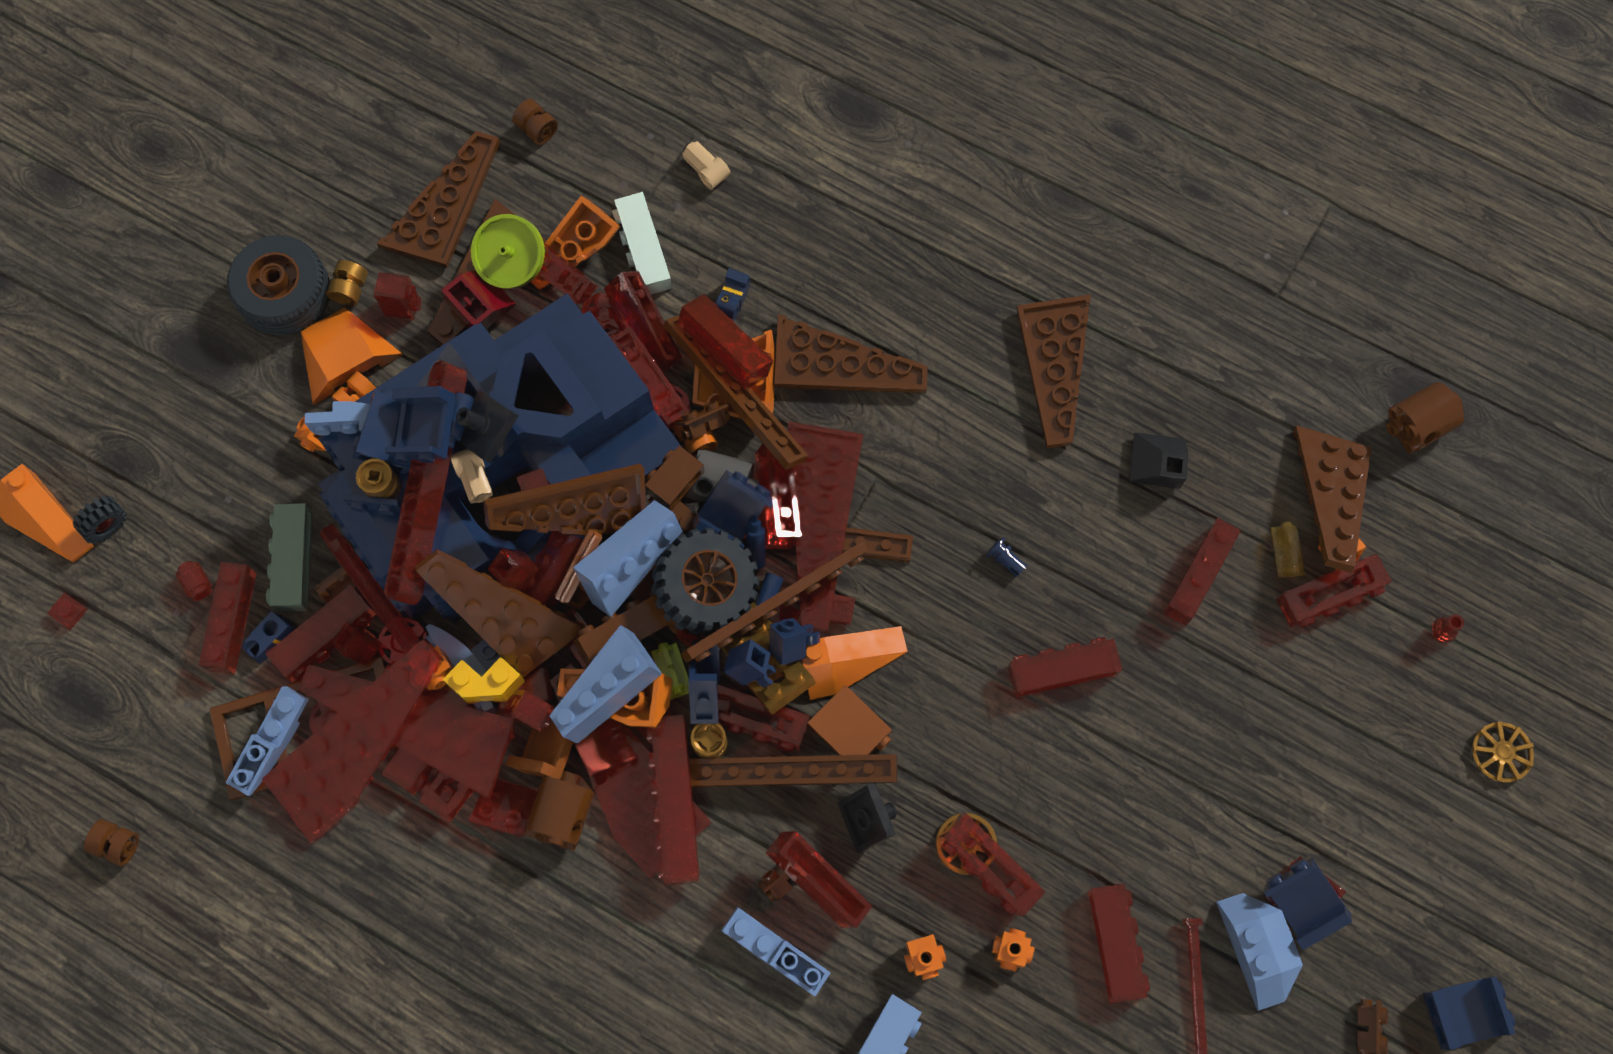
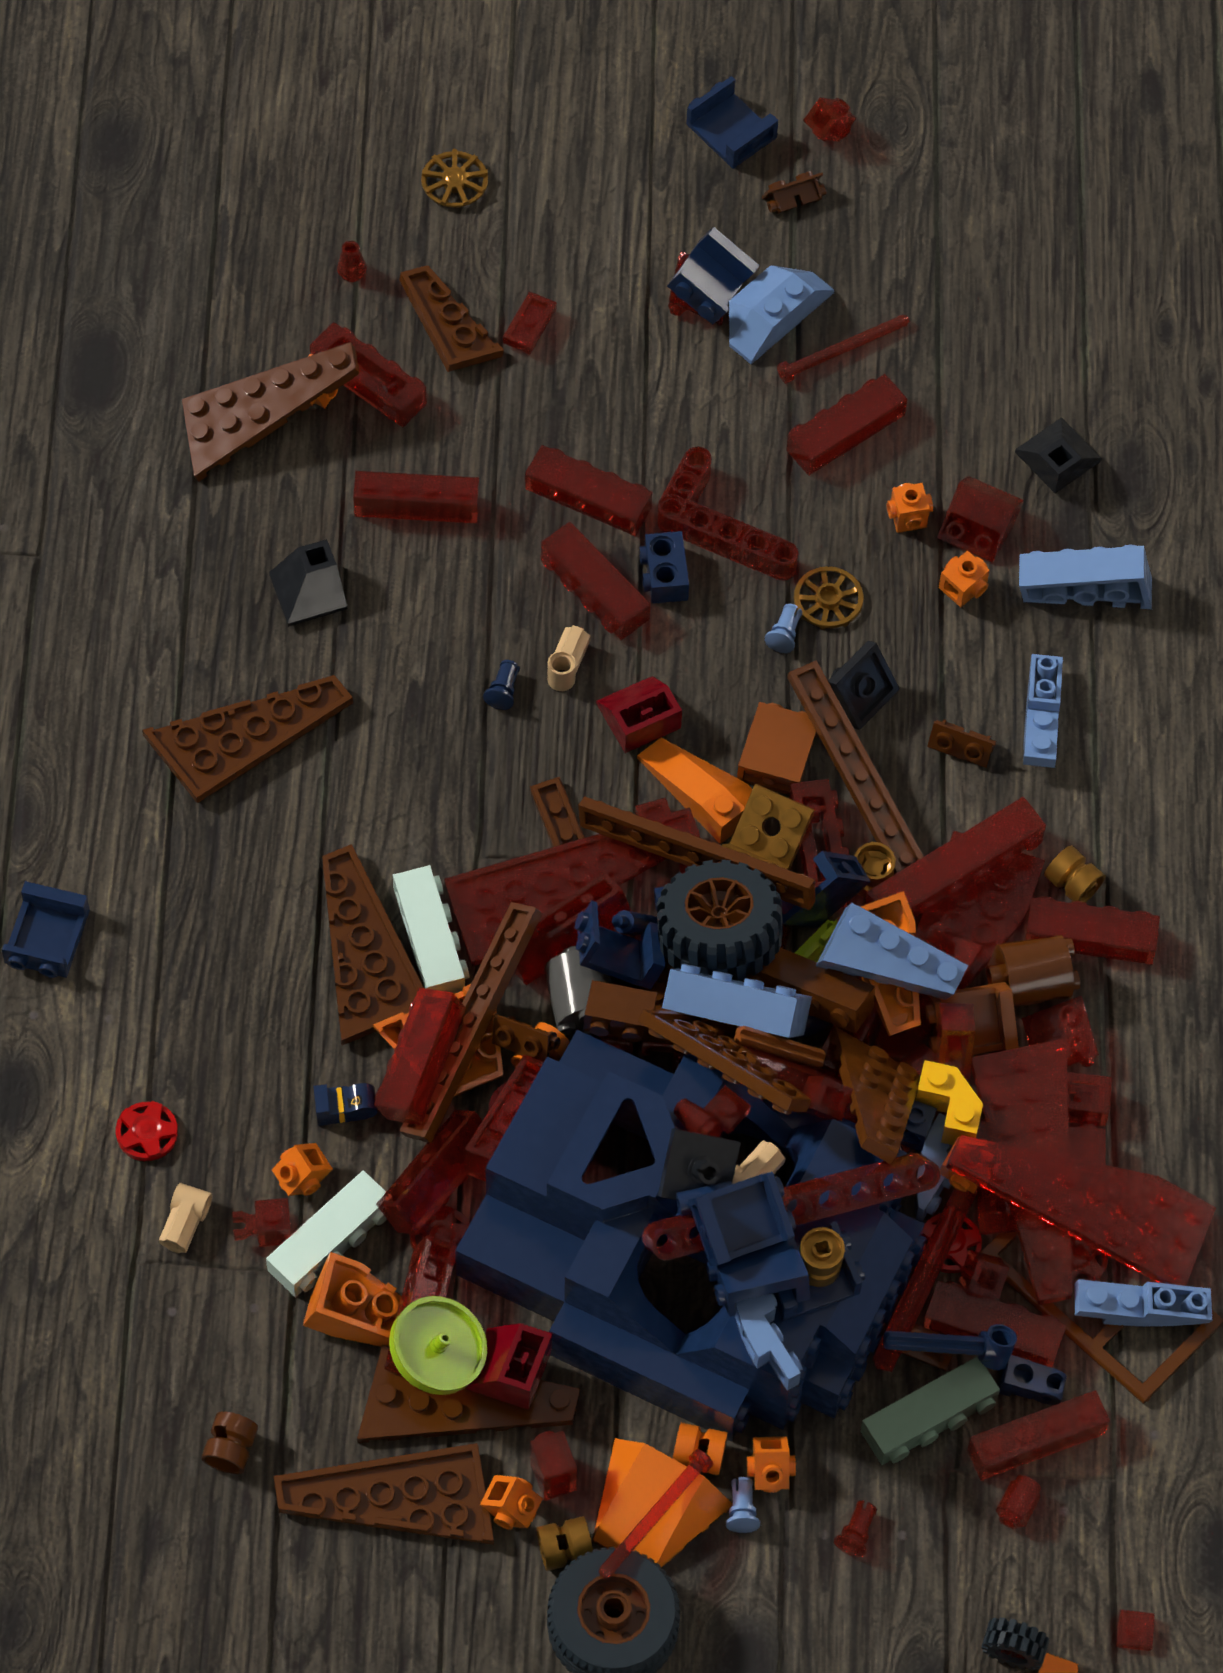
camera: 120 degrees left, 10 degrees down
dark blue brick [724,639,776,688] -> none
clear red brick [765,831,873,928] -> none
dark blue brick [769,618,820,665] -> none
clear red brick [939,813,1045,916] -> none
clear yellow hinge [1271,522,1305,578] -> none
reddish brown cylinder [1386,382,1464,454] -> none
none -> dark blue panel [2,881,90,978]
none -> red wheel [115,1101,178,1161]
none -> clear red brick [232,1198,292,1247]
none -> orange brick [272,1143,333,1196]
none -> light aqua brick [393,865,469,1000]
none -> reddish brown wing [399,265,504,372]
none -> orange brick [480,1475,543,1530]
none -> clear red plate [503,291,557,354]
none -> clear red brick [525,445,652,537]
none -> tan piece [547,625,591,691]
none -> dark red slope [596,676,682,753]
none -> clear red bar [599,1449,713,1579]
none -> dark blue brick [639,531,689,603]
none -> clear red beam [657,446,799,580]
none -> clear red cone [673,1098,723,1137]
none -> medium blue pin [726,1477,760,1533]
none -> medium blue pin [765,604,803,653]
none -> clear red pin [834,1500,877,1557]
none -> dark blue axle [883,1324,1017,1370]
none -> clear red slope [937,476,1024,563]
none -> clear red brick [1025,896,1160,965]
none -> pearl gold wheel [1044,845,1106,906]

